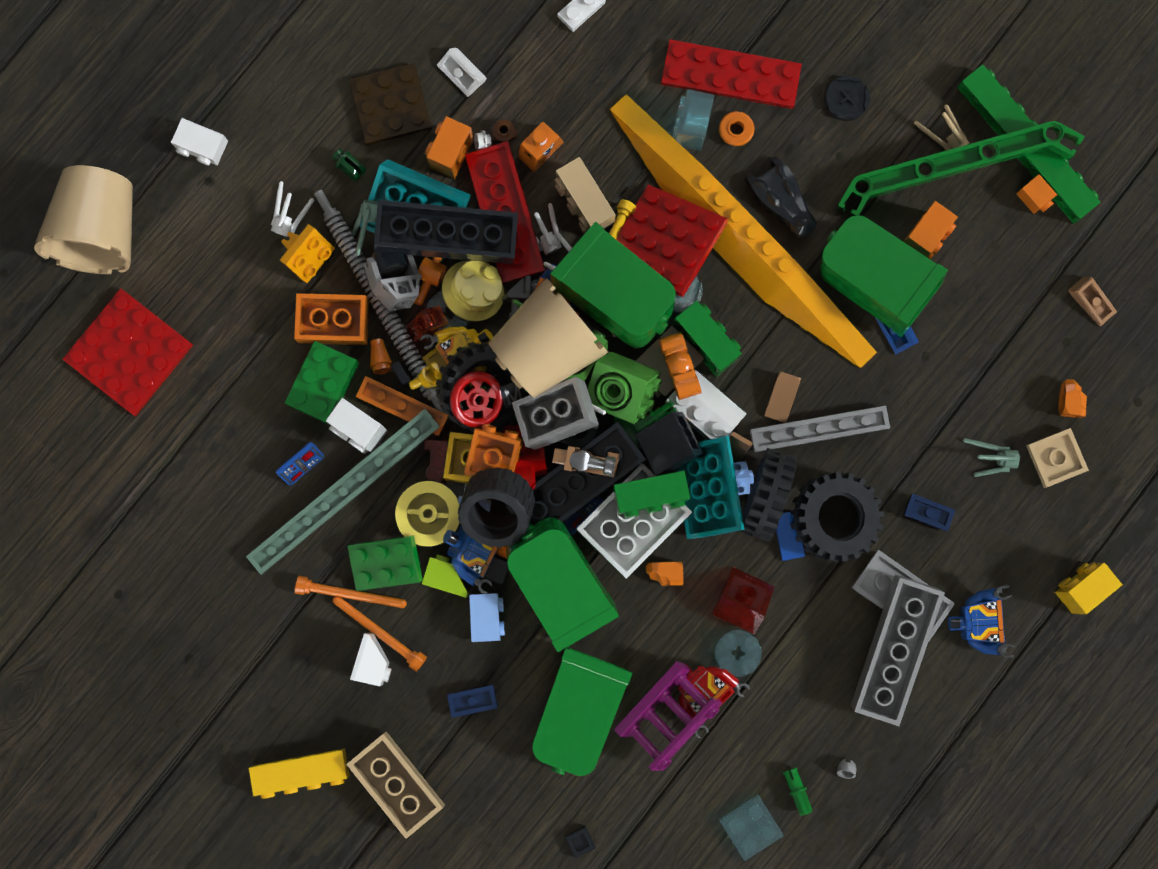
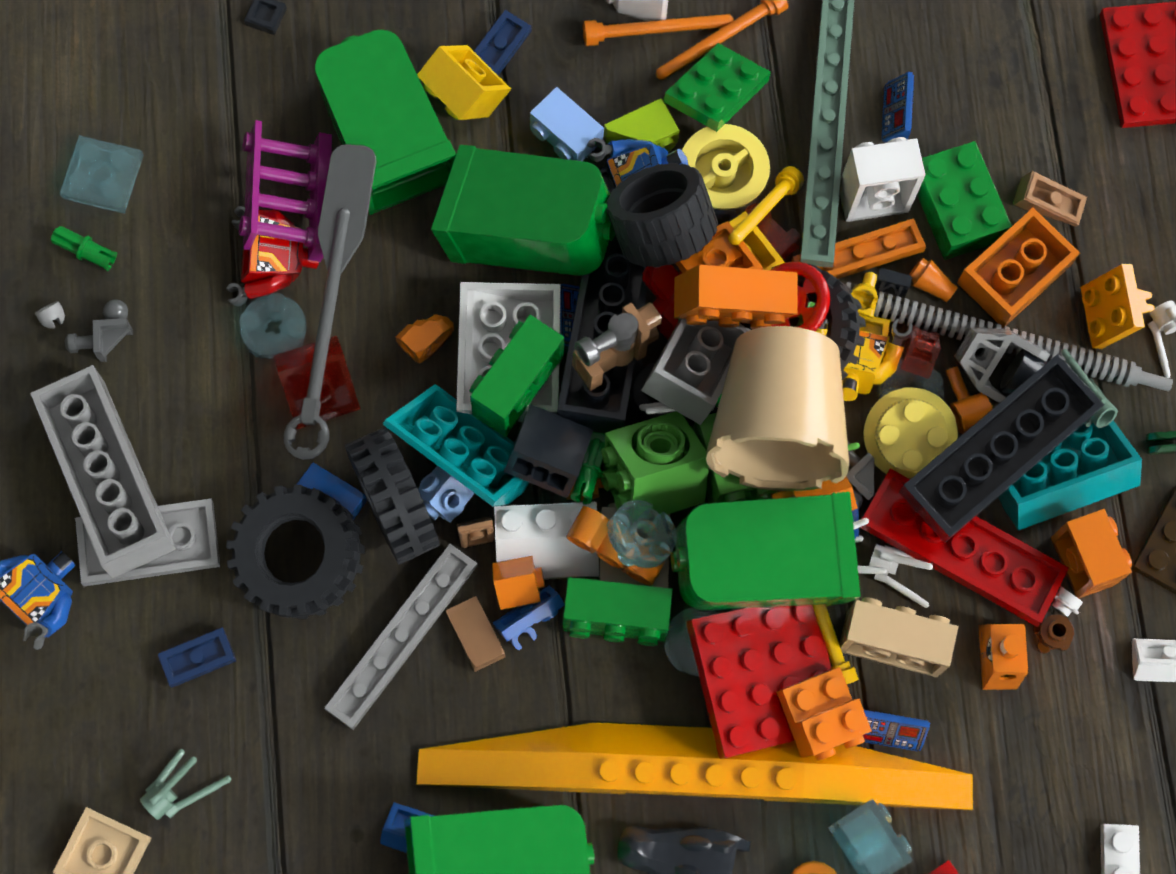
camera: 135 degrees right, 10 degrees down
none -> dark grey piece [65,299,133,362]
none -> dark grey piece [283,144,376,460]
none -> yellow brick [417,45,511,120]
none -> orange brick [492,556,545,610]
none -> blue plate [493,586,565,650]
none -> clear light blue plate [607,500,677,568]
none -> orange brick [674,264,797,329]
none -> yellow piece [728,166,804,245]
none -> orange plate [777,667,872,761]
none -> slope [863,710,930,751]
none -> medium nougat slope [1013,171,1087,226]

